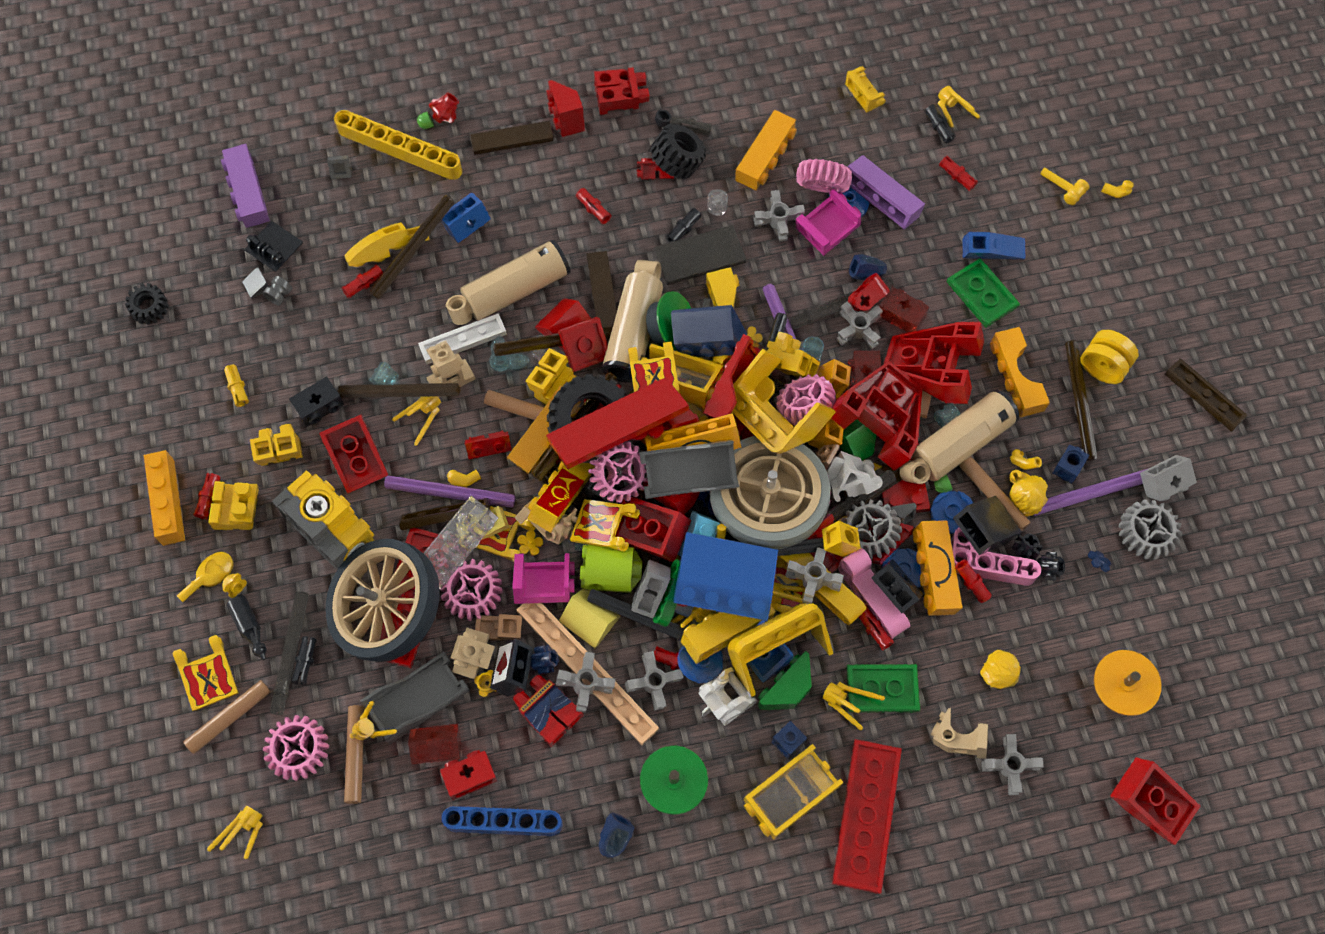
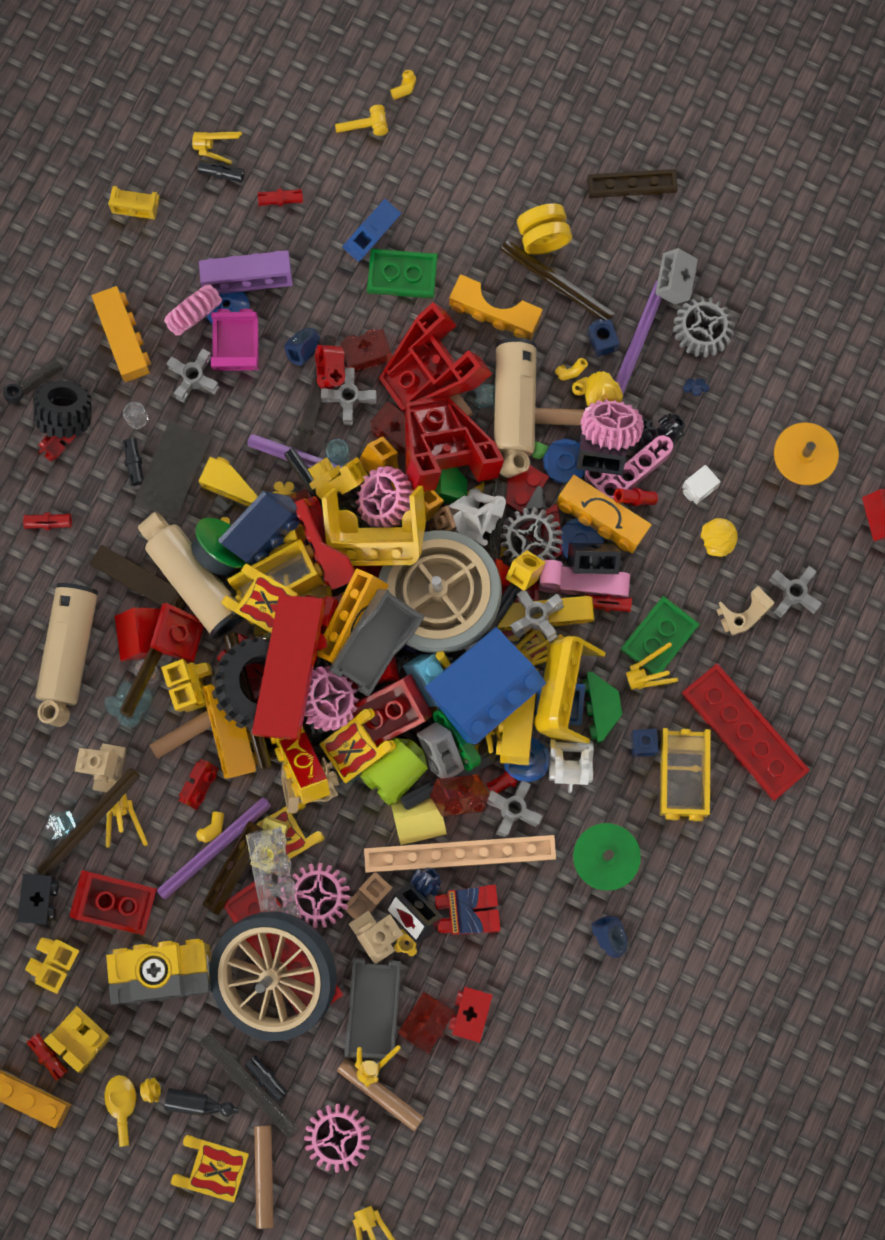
camera: 50 degrees left, 10 degrees up
white plate [418,313,507,364] -> none
blue beam [442,806,563,836] -> none
dark pink panel [513,553,575,604] -> none
yellow plant [517,530,543,556] -> none
light grey pin [556,652,615,713] -> none
none -> clear red brick [430,775,490,816]
none -> bright pink gear [581,399,644,451]
none -> white brick [682,465,720,504]

